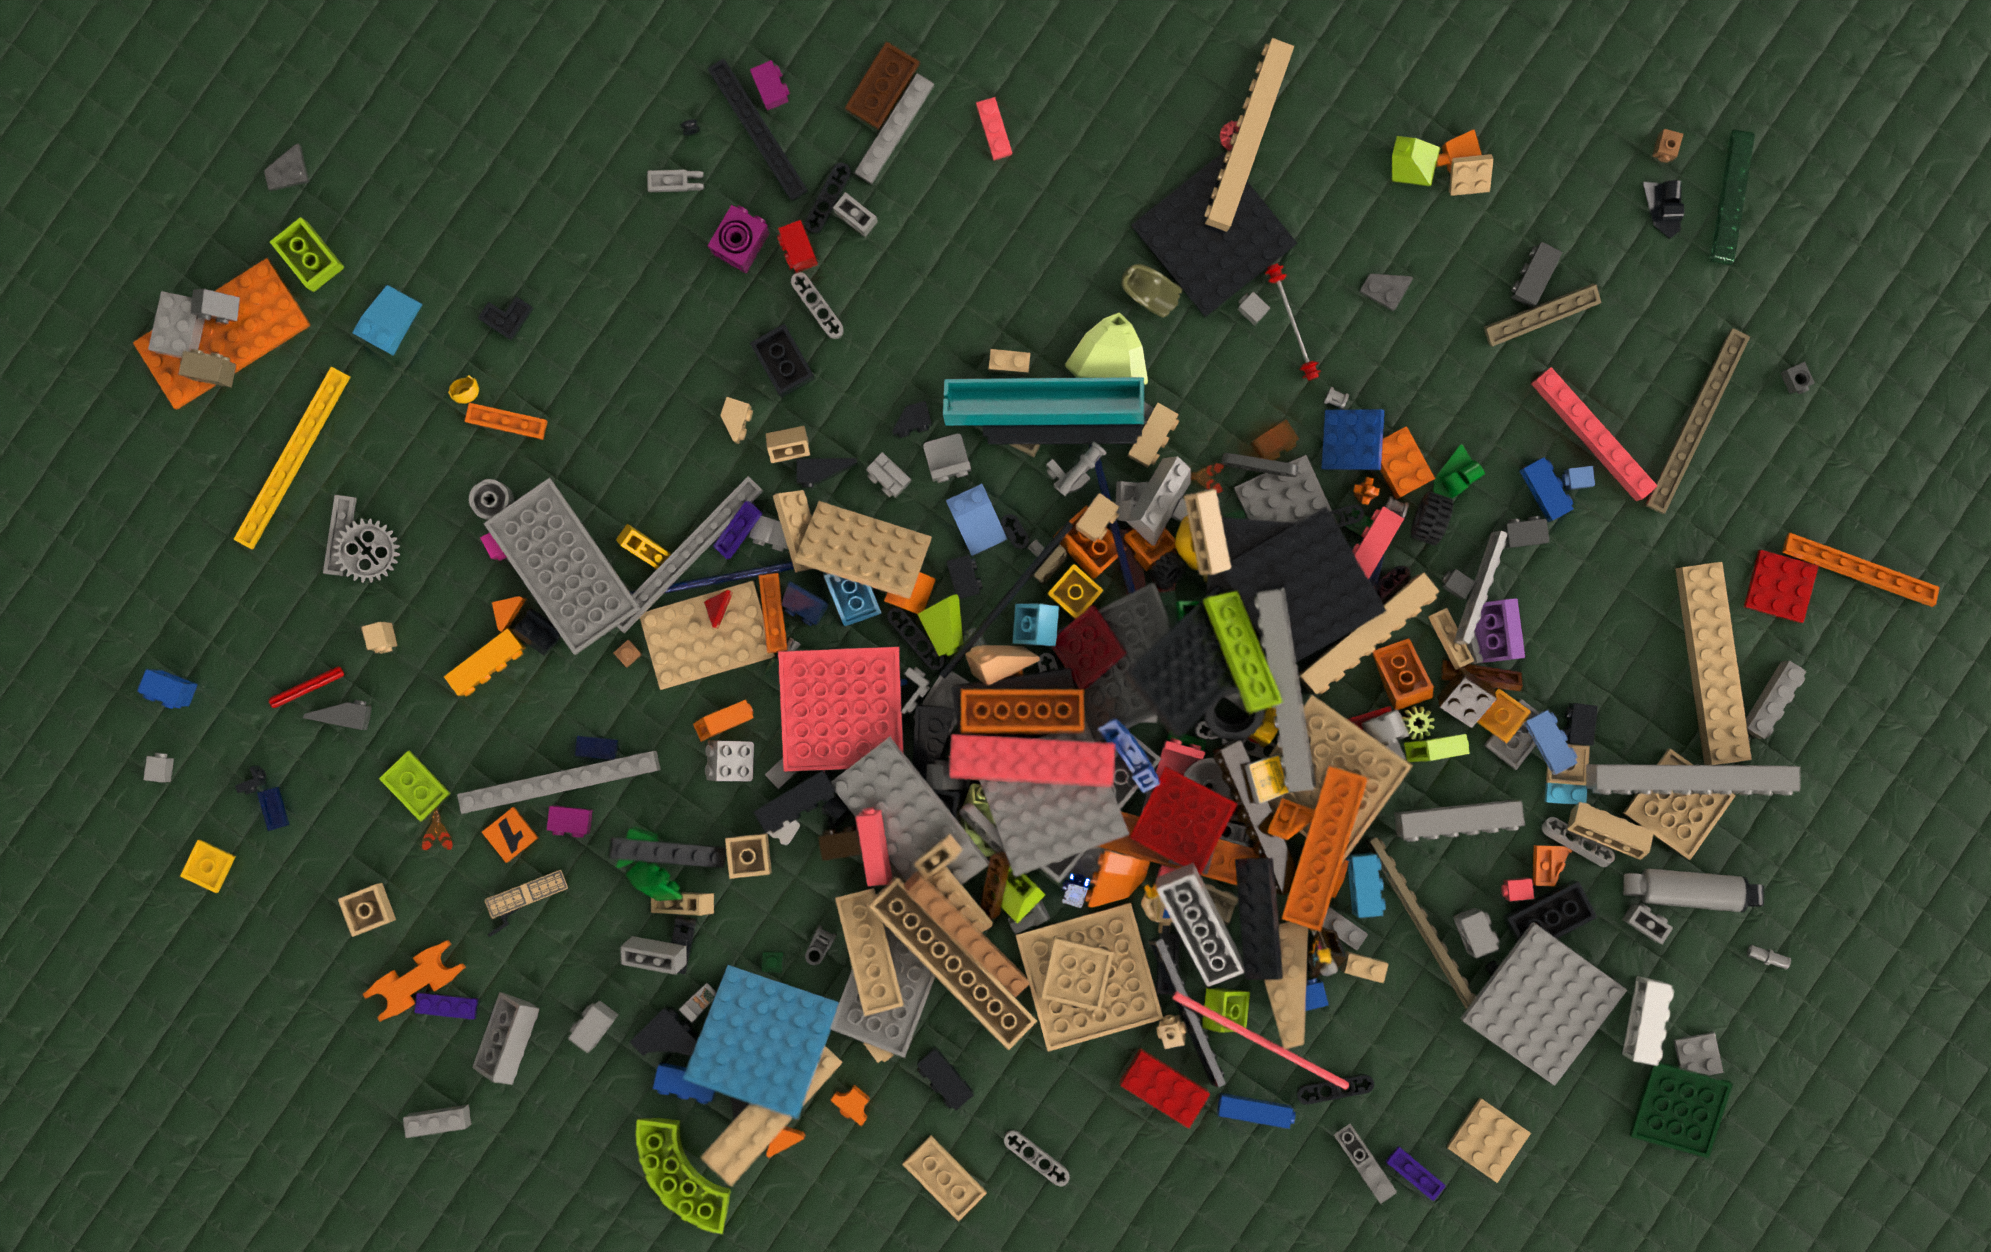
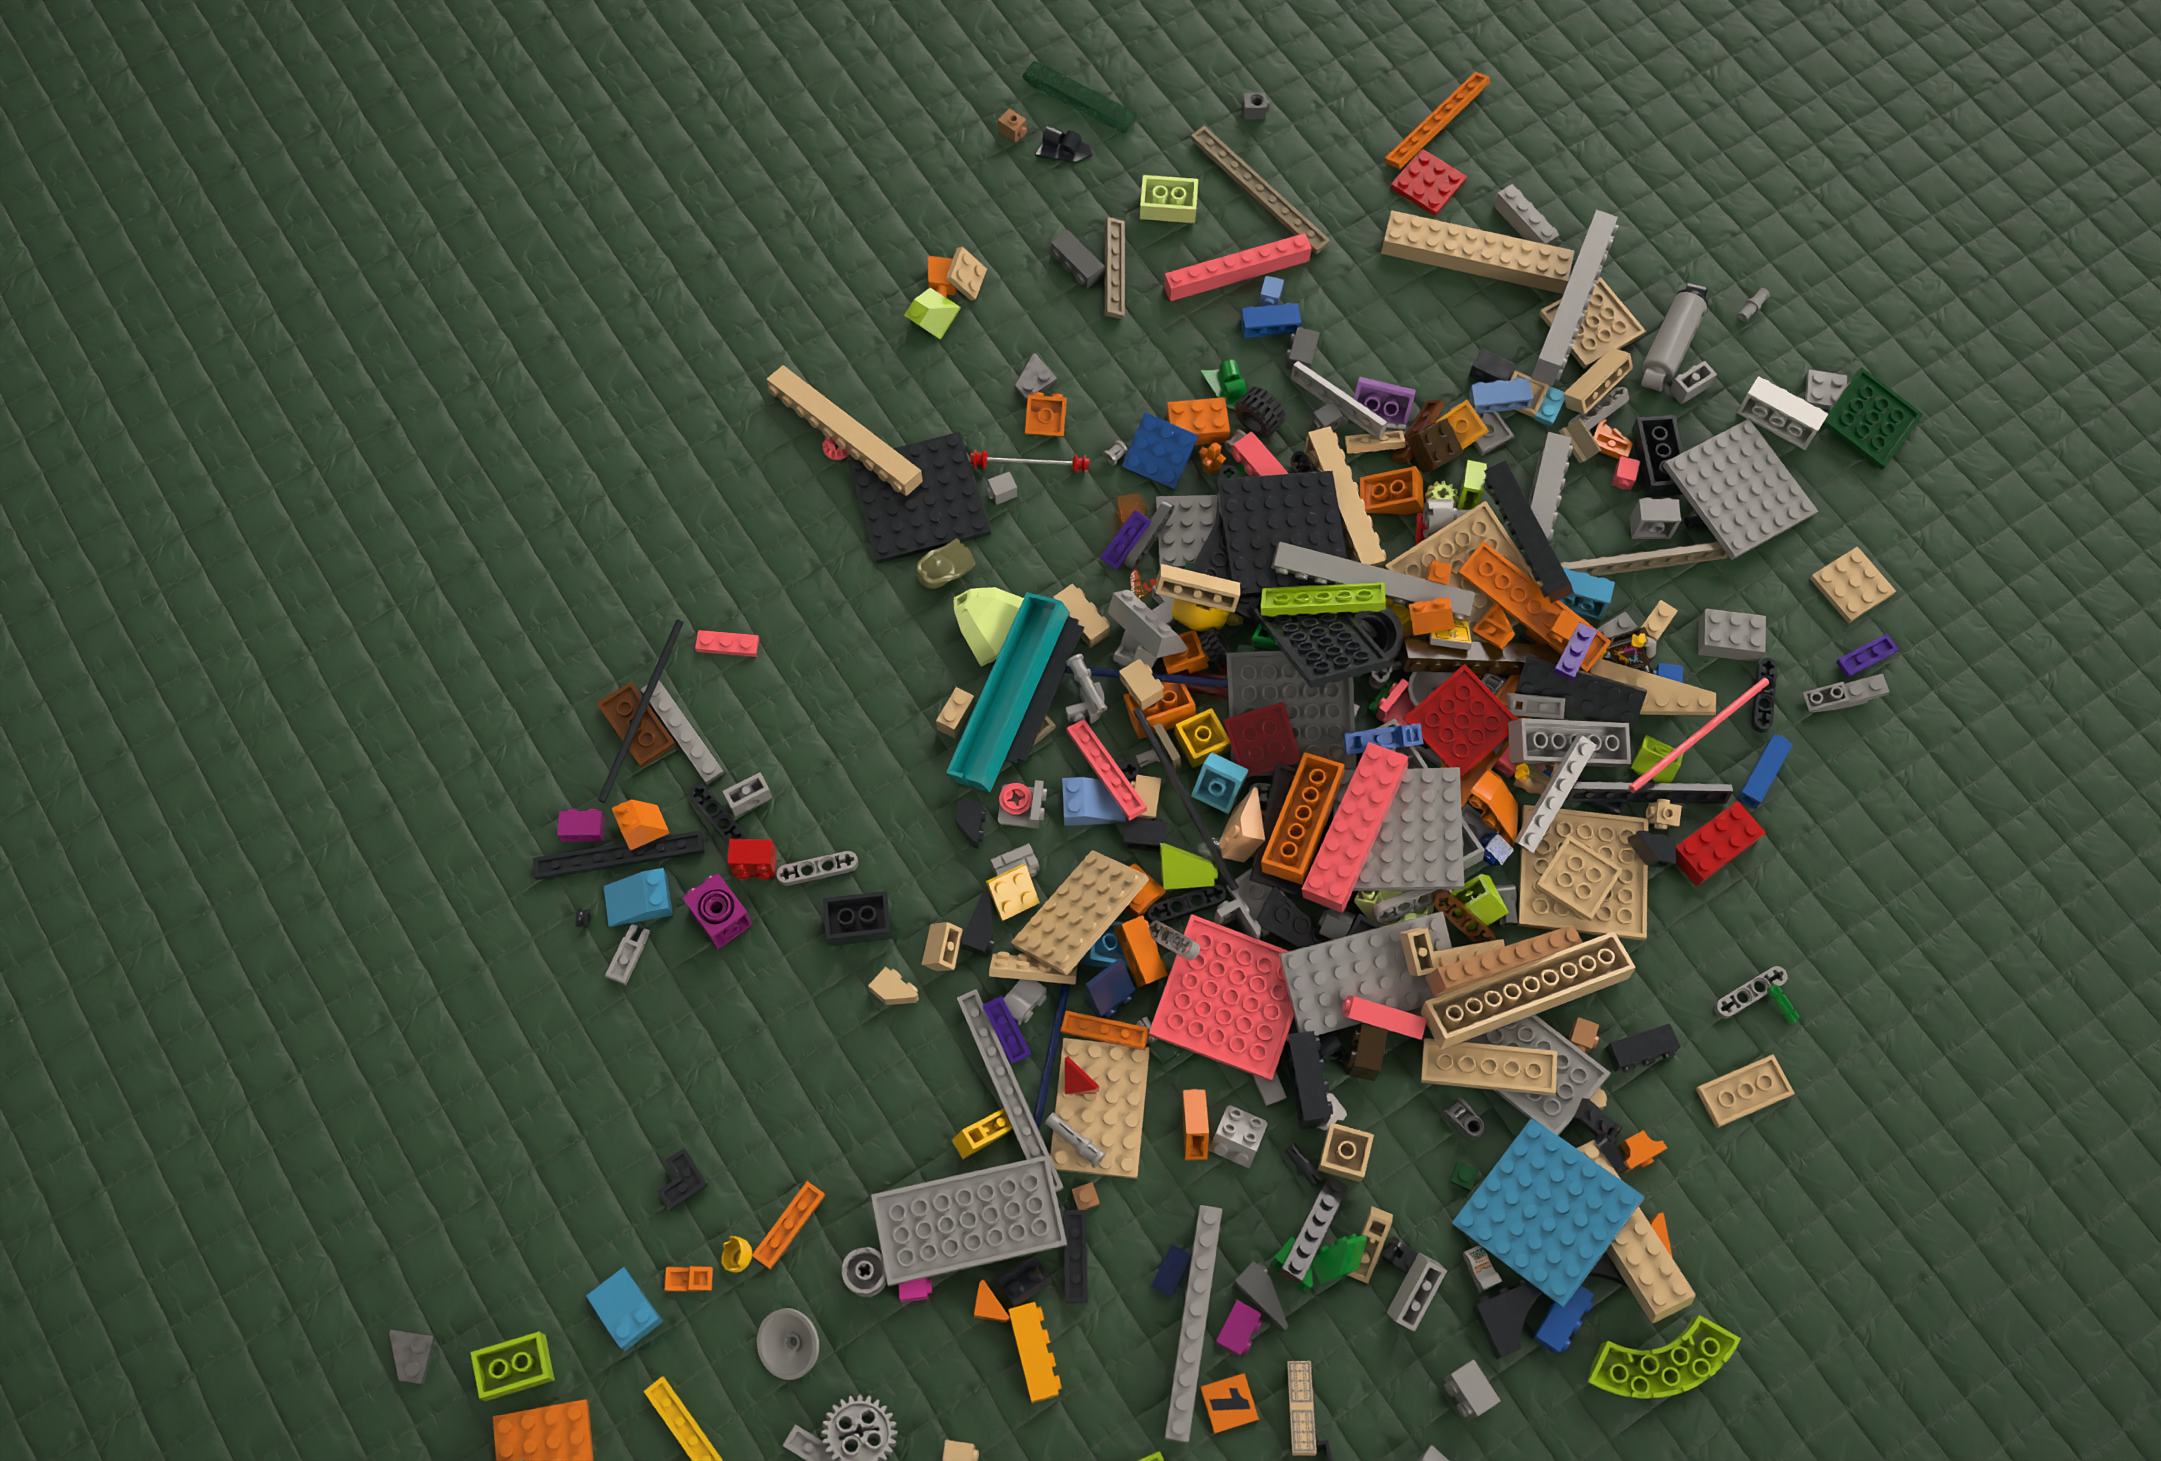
camera: 70 degrees left, 20 degrees down
none -> black piece [598,619,684,803]
none -> dark azure slope [604,868,673,927]
none -> orange slope [612,799,669,851]
none -> orange slope [664,1266,713,1292]
none -> light grey dish [757,1308,819,1380]
none -> yellow plate [986,864,1040,921]
none -> coral gear [999,783,1032,815]
none -> orange plate [1025,392,1067,437]
none -> light grey pin [1045,1113,1106,1168]
none -> black plate [1063,1210,1088,1304]
none -> coral plate [1067,719,1147,820]
none -> dark purple plate [1100,509,1151,570]
none -> orange brick [1113,915,1168,987]
none -> tan brick [1131,775,1161,820]
none -> yellowish green brick [1140,175,1198,223]
none -> light grey beam [1149,921,1200,961]
none -> dark grey slope [1233,1261,1288,1332]
none -> black pin [1284,1143,1323,1187]
none -> orange brick [1409,597,1455,636]
none -> orange brick [1425,560,1452,585]
none -> black brick [1483,460,1574,603]
none -> light grey plate [1506,693,1565,719]
none -> plate [1514,734,1597,853]
none -> orange brick [1547,610,1581,644]
none -> plate [1554,622,1597,681]
none -> dark tan panel [1559,418,1602,463]
none -> medium nougat brick [1568,1017,1599,1054]
none -> black plate [1574,1098,1622,1145]
none -> black beam [1595,1132,1629,1174]
none -> black slope [1628,830,1676,868]
none -> light grey brick [1698,609,1766,662]
none -> green axle [1767,984,1799,1024]

